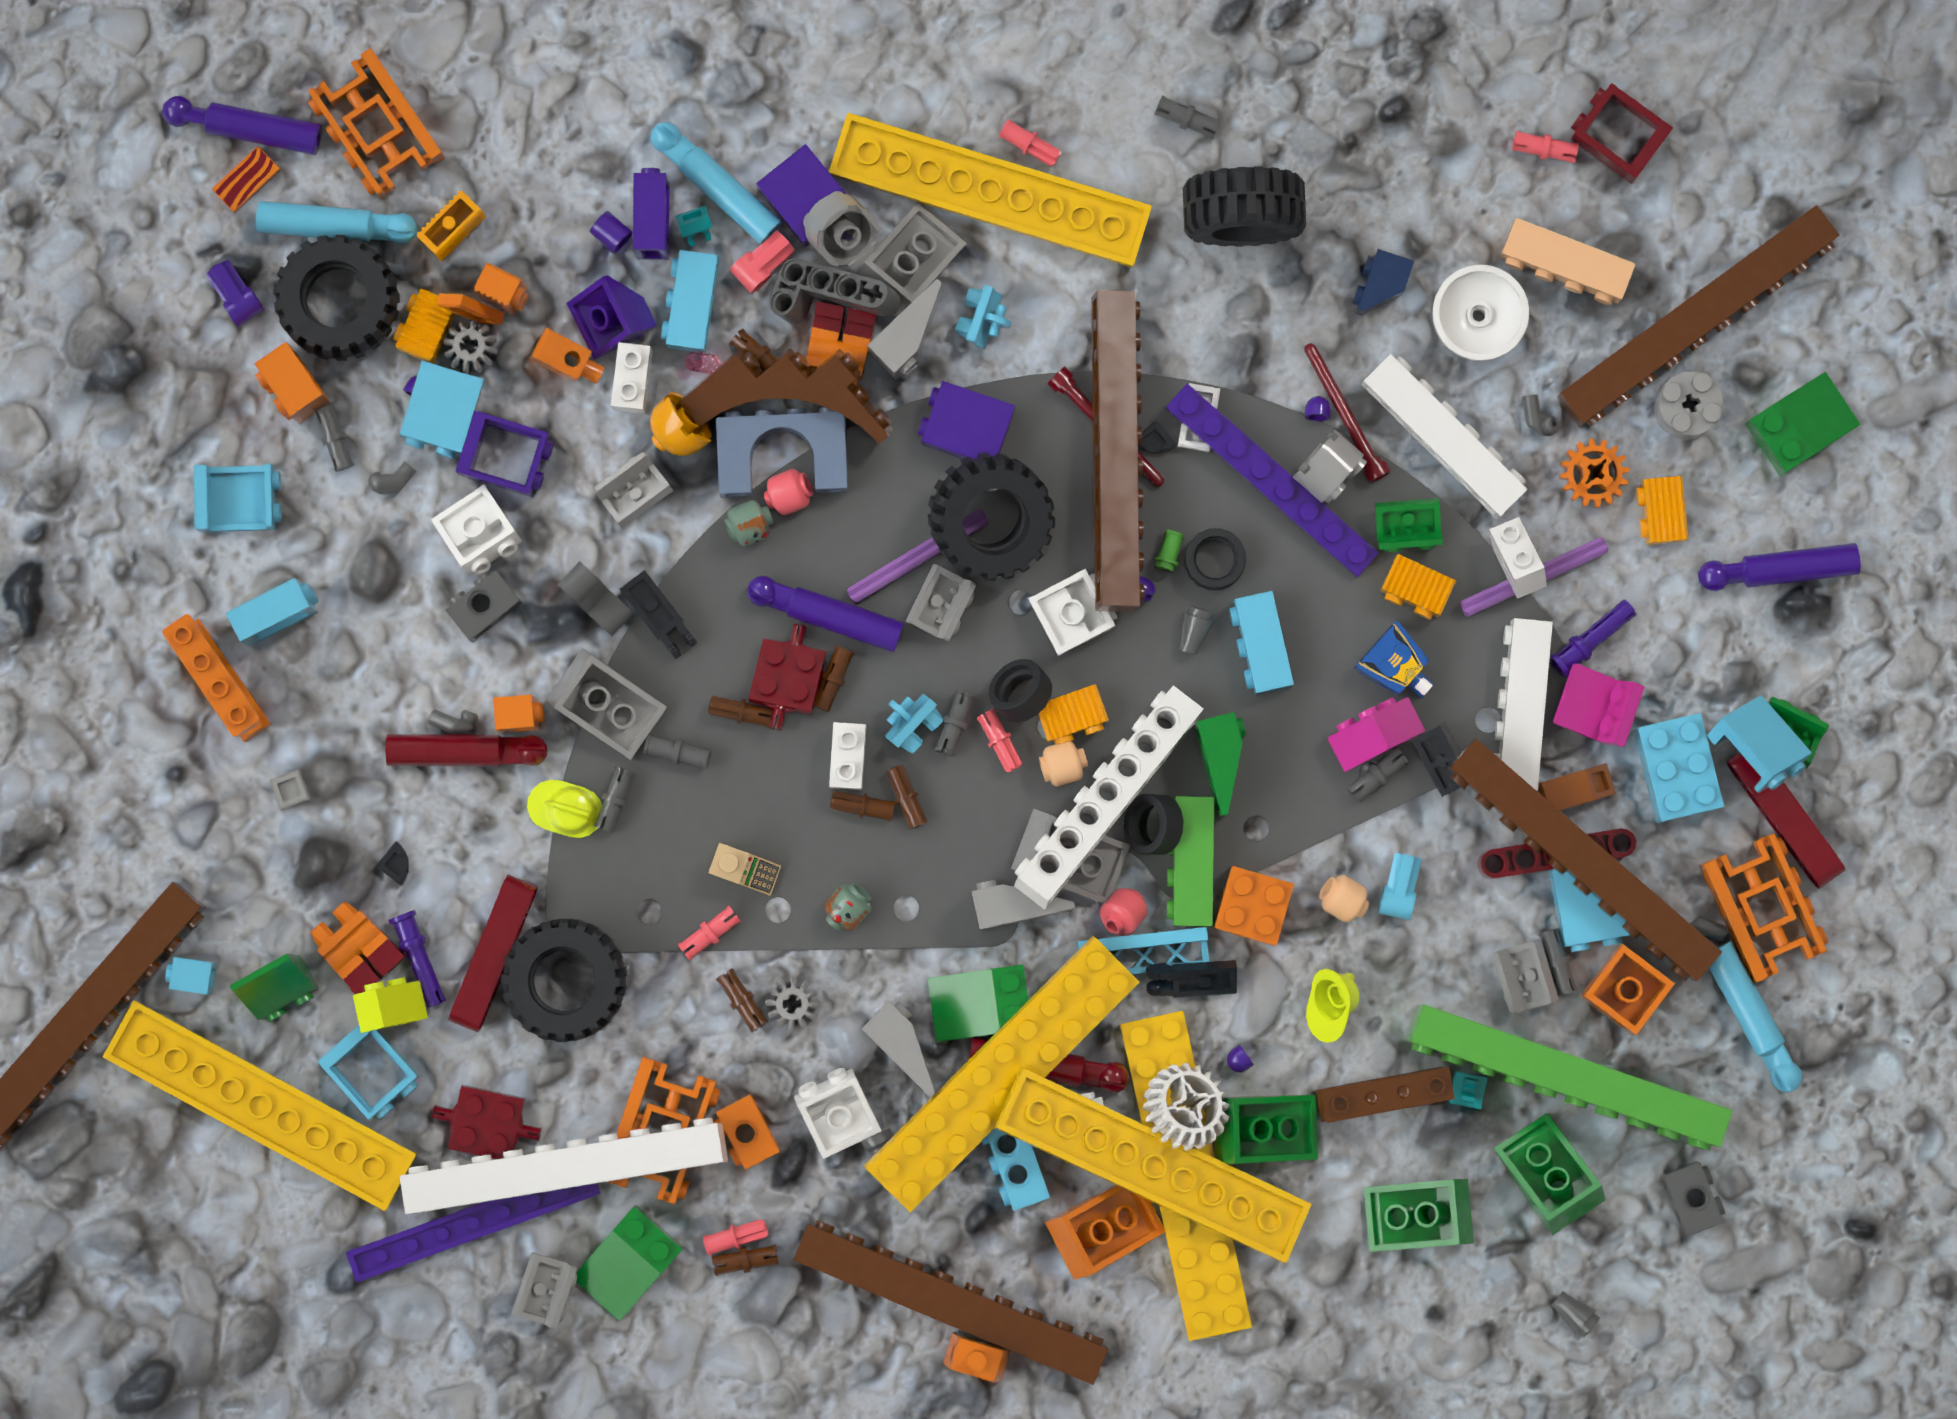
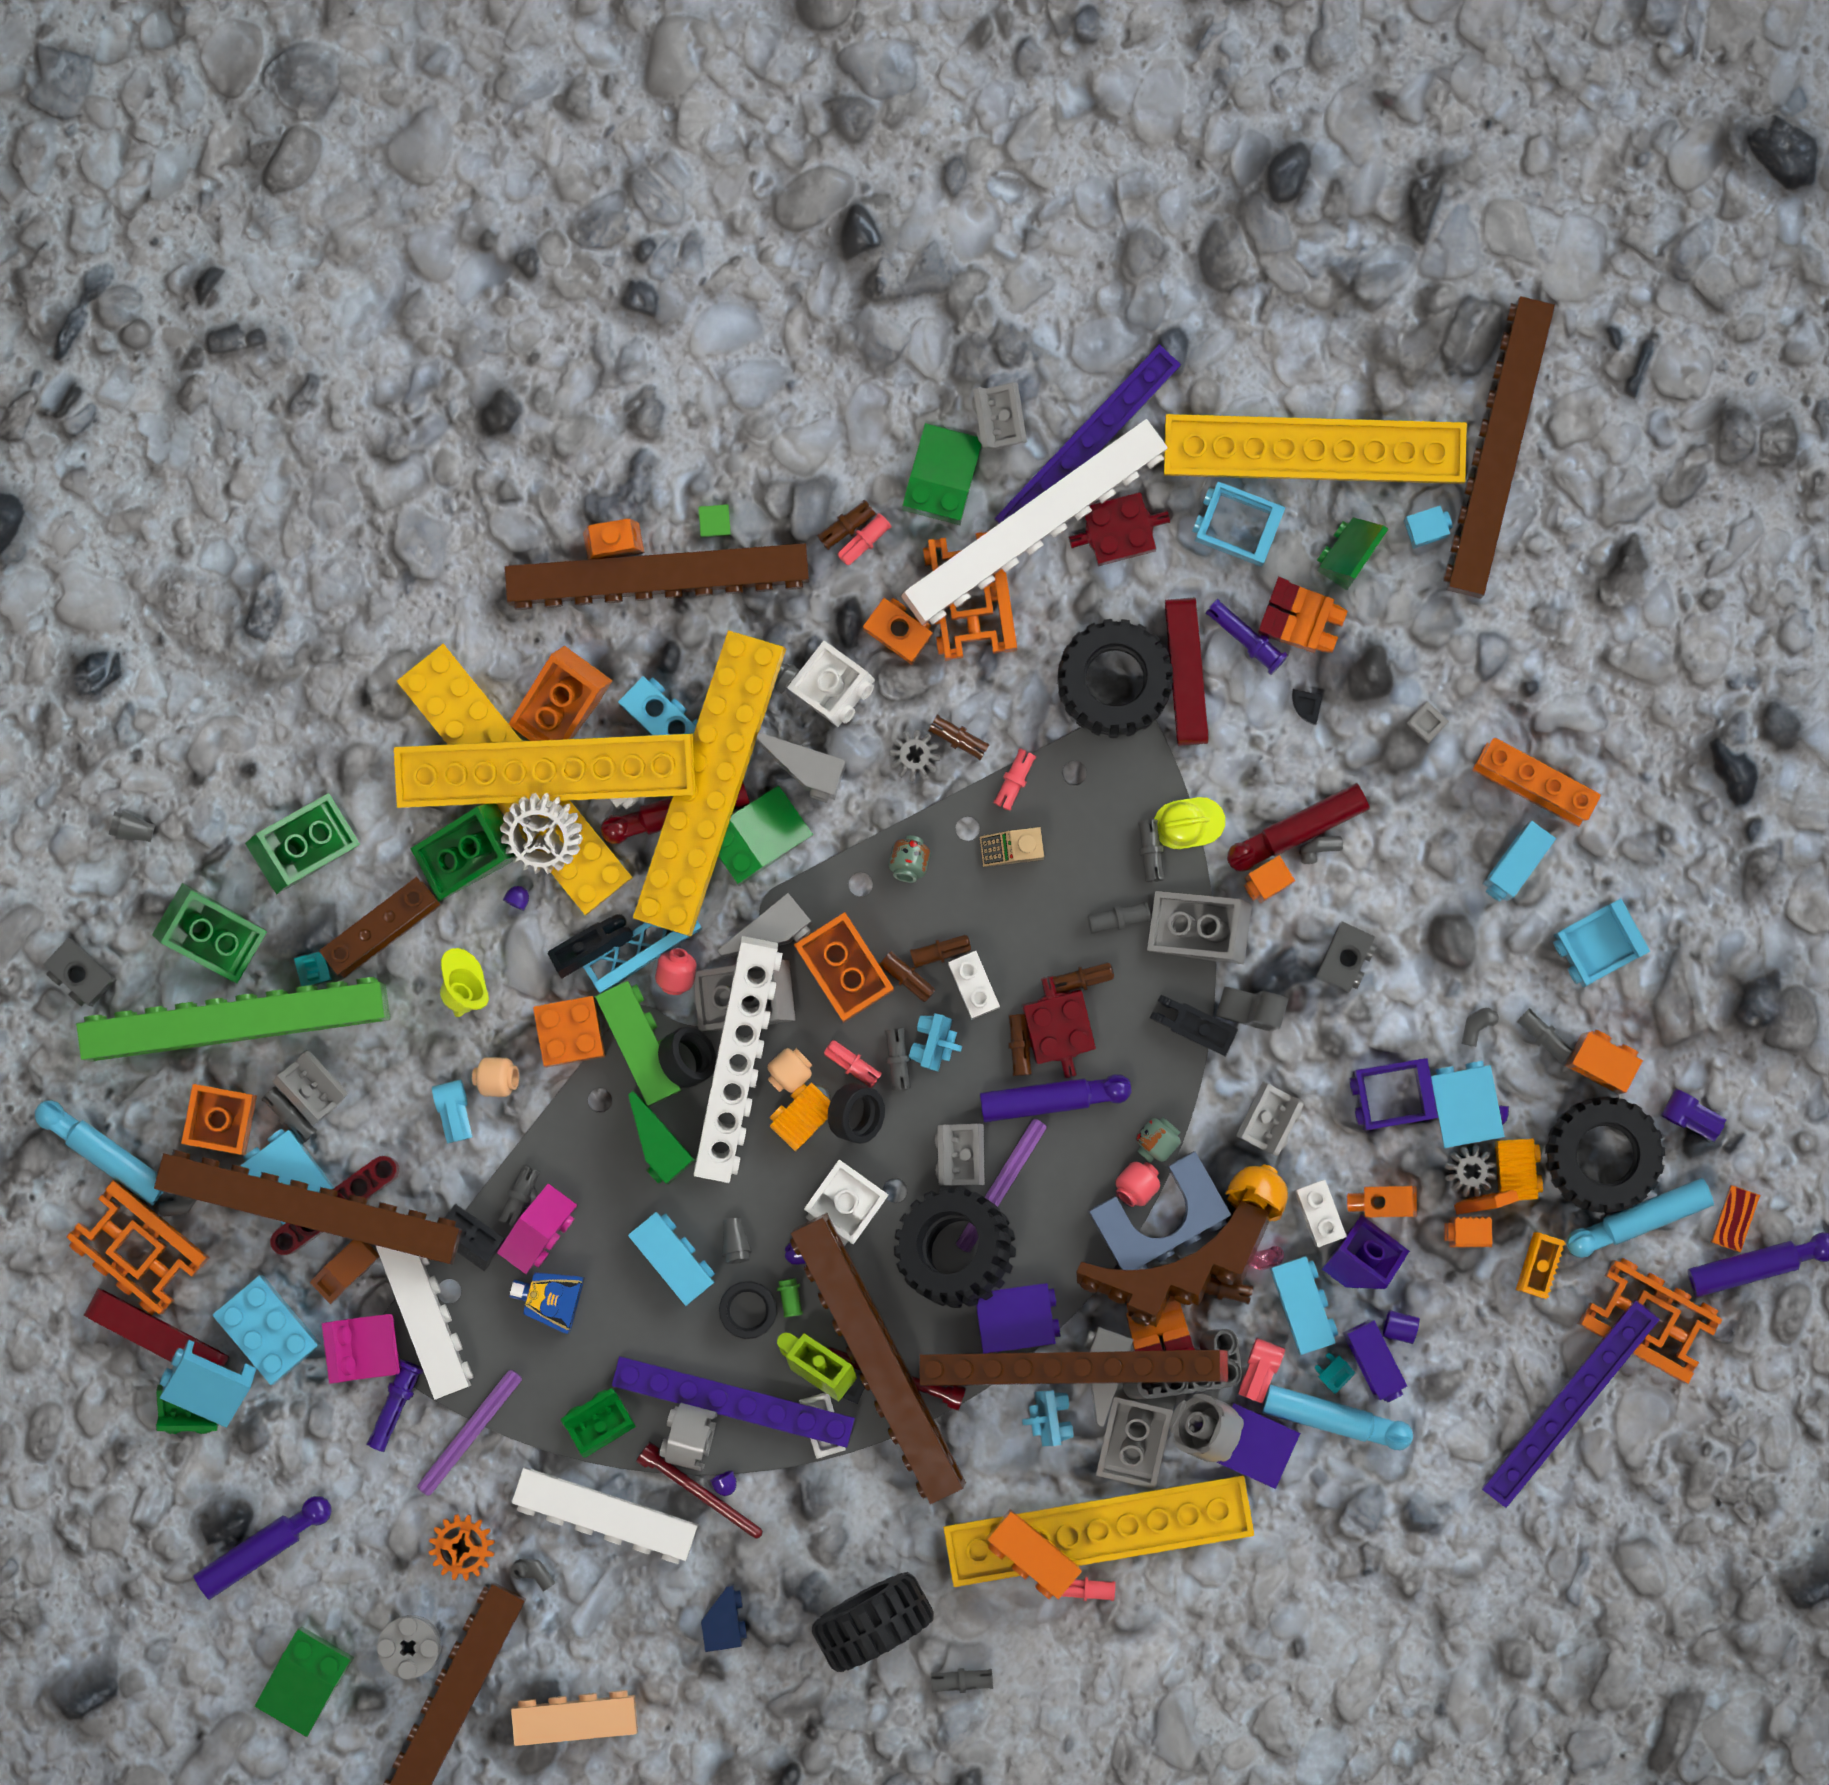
camera: 150 degrees right, 0 degrees up
neon yellow brick [353,977,428,1033] -> none
white plate [431,485,522,576] -> none
light orange brick [1380,554,1456,620] -> none
white dish [1432,265,1529,361] -> none
white brick [1489,517,1547,599] -> none
light orange brick [1636,476,1689,545] -> none
none -> bright green tile [698,504,731,538]
none -> lime brick [777,1333,857,1402]
none -> orange brick [794,912,894,1023]
none -> reddish brown brick [920,1350,1228,1386]
none -> orange brick [987,1509,1082,1600]
none -> dark purple plate [1482,1299,1660,1508]

